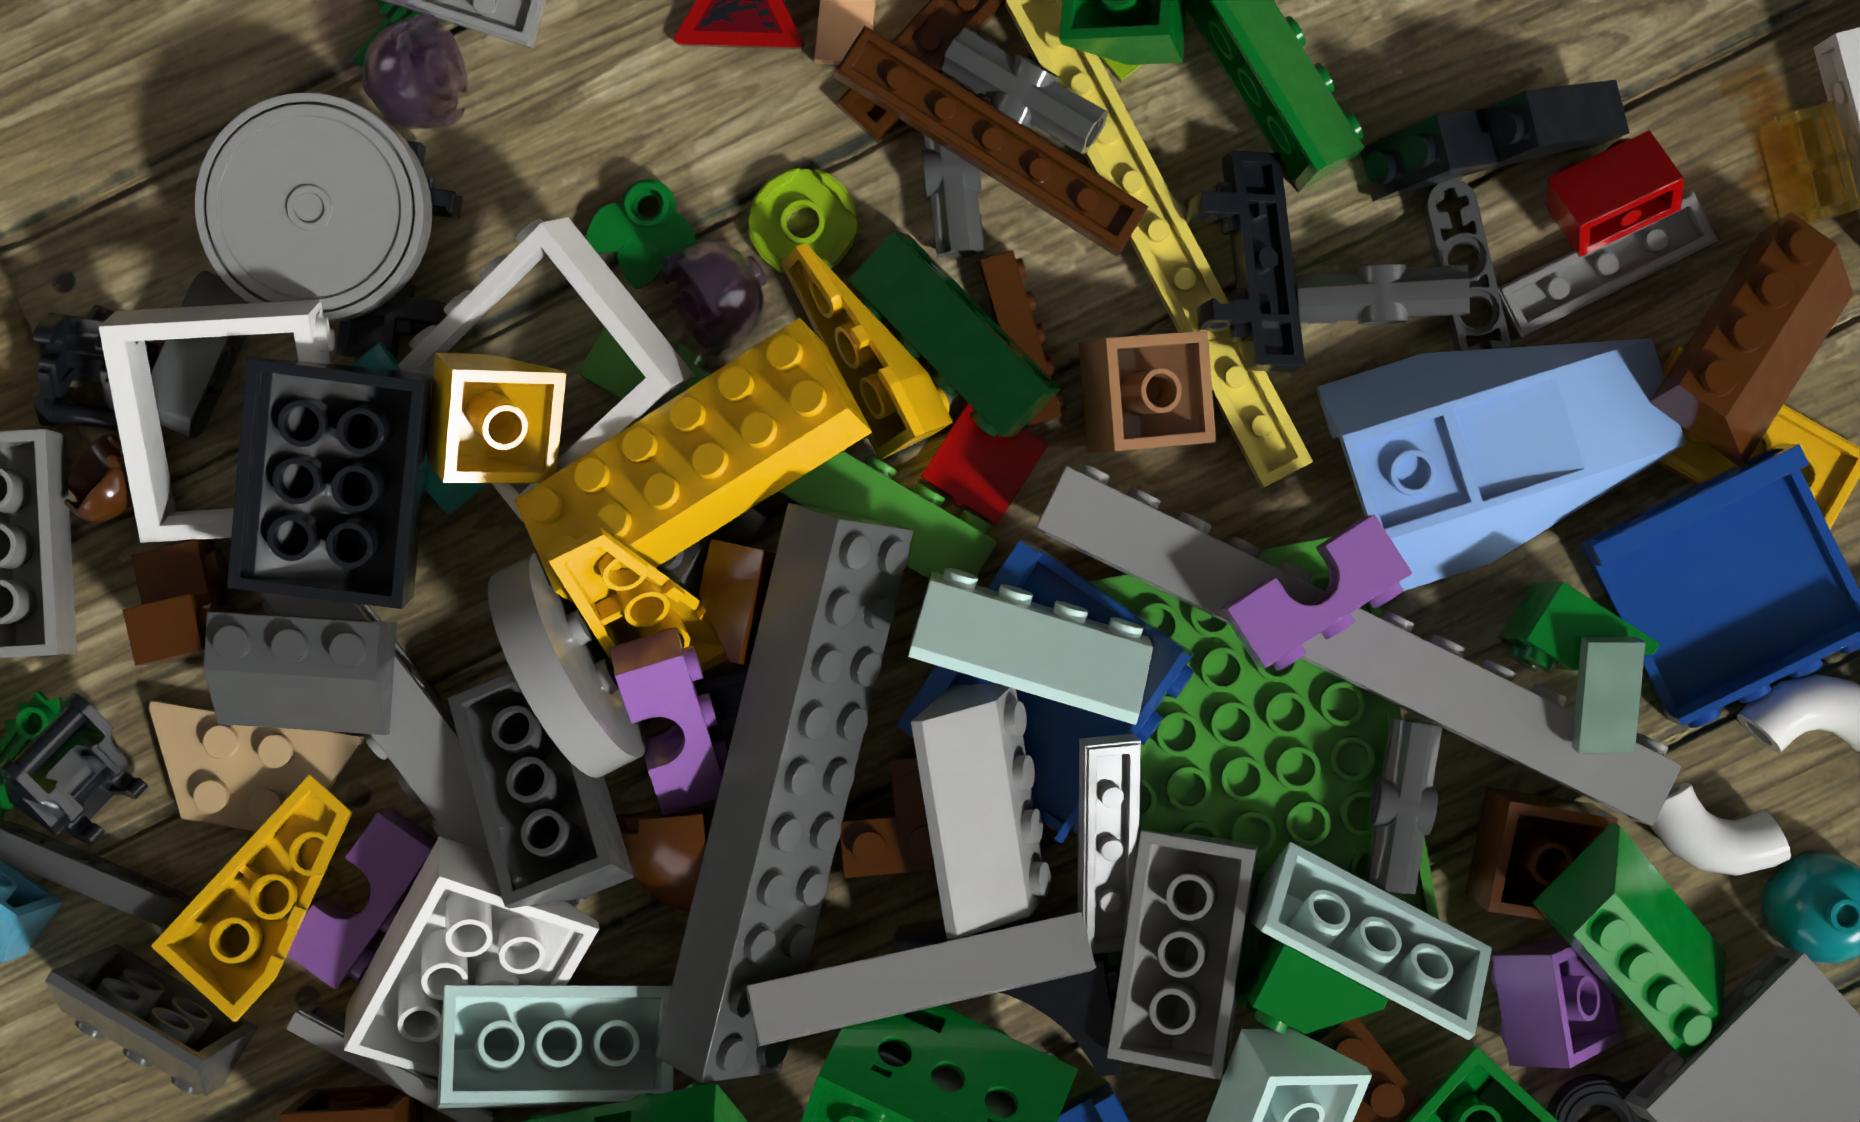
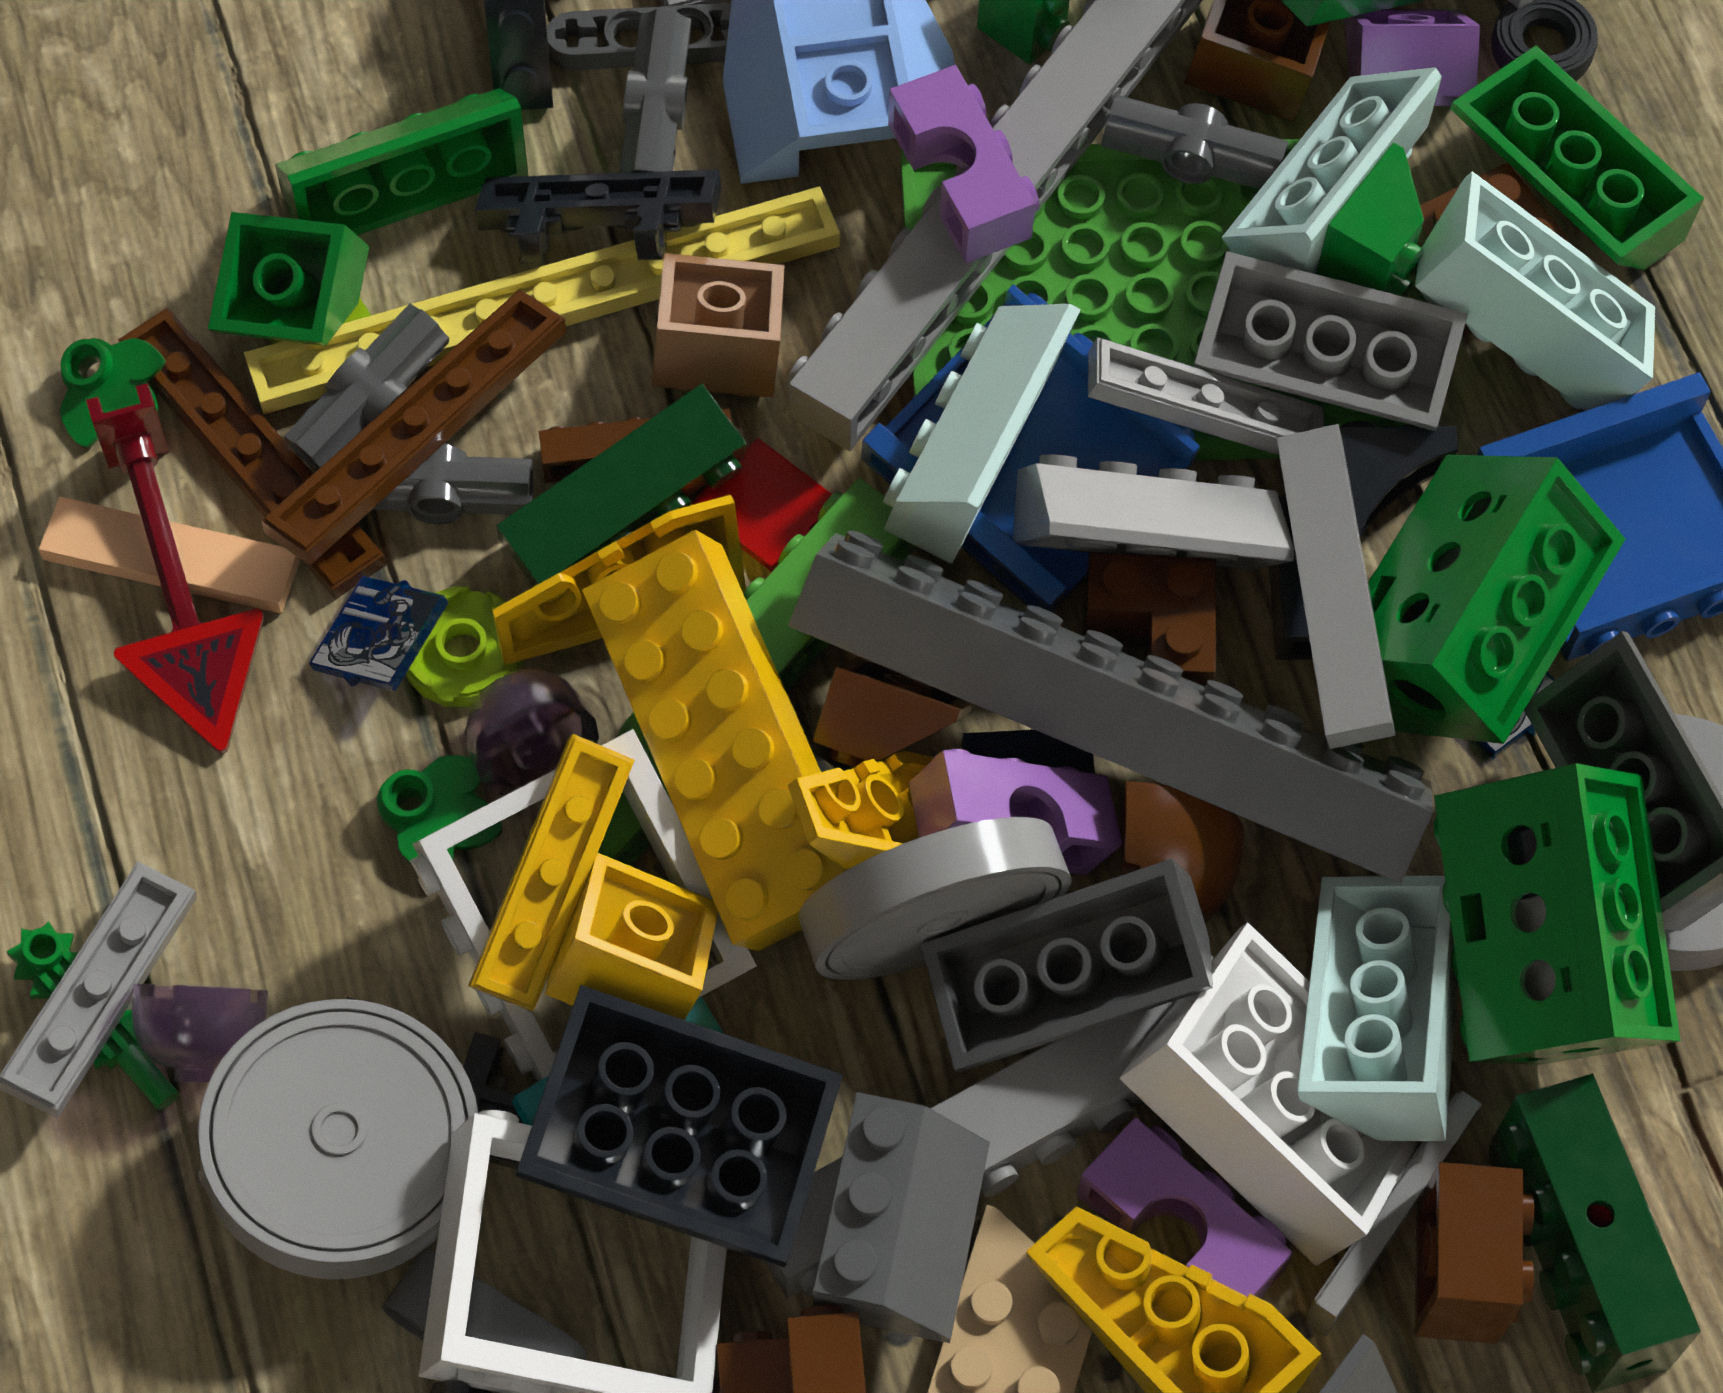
camera: 85 degrees left, 25 degrees down
none -> piece [308,576,449,692]
none -> yellow tile [468,734,635,1012]

